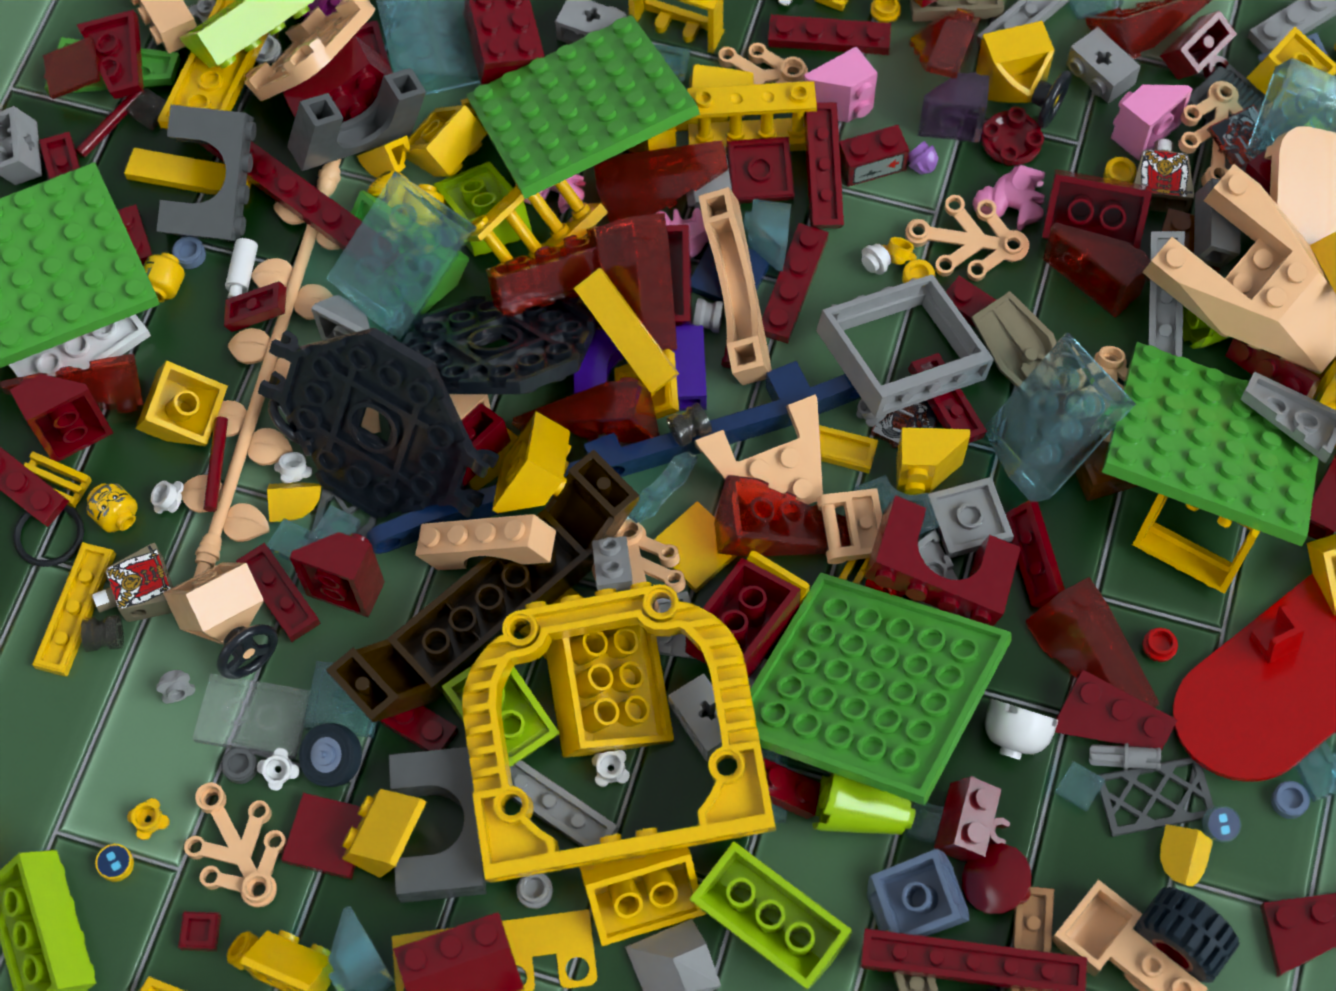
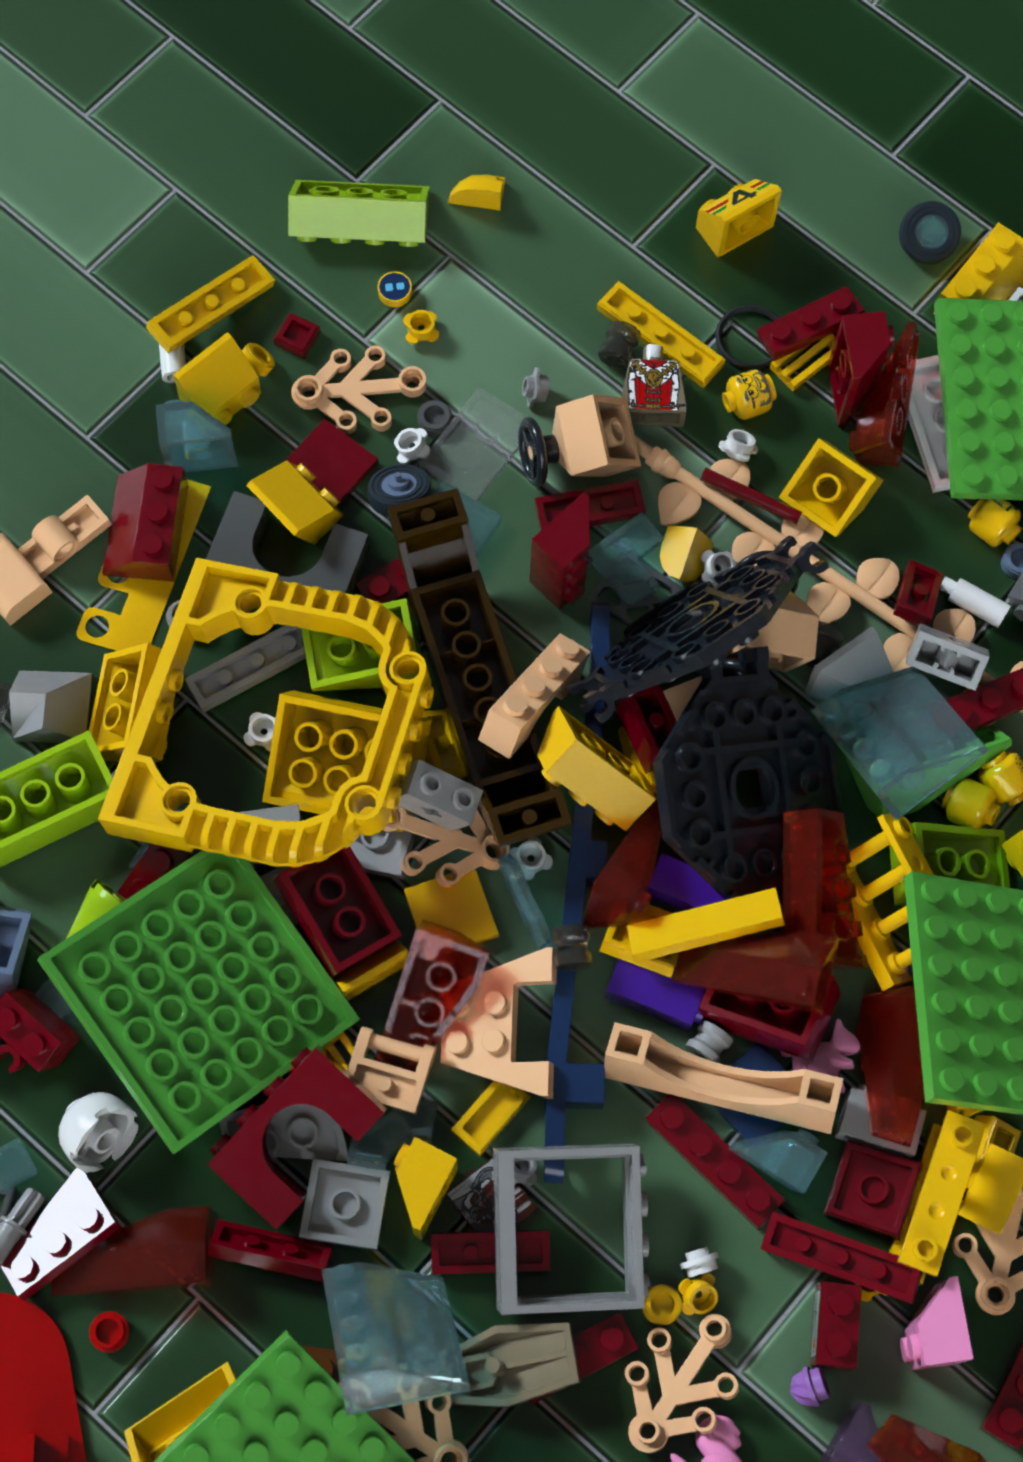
camera: 110 degrees right, 5 degrees up
none -> light grey brick [906,623,990,691]

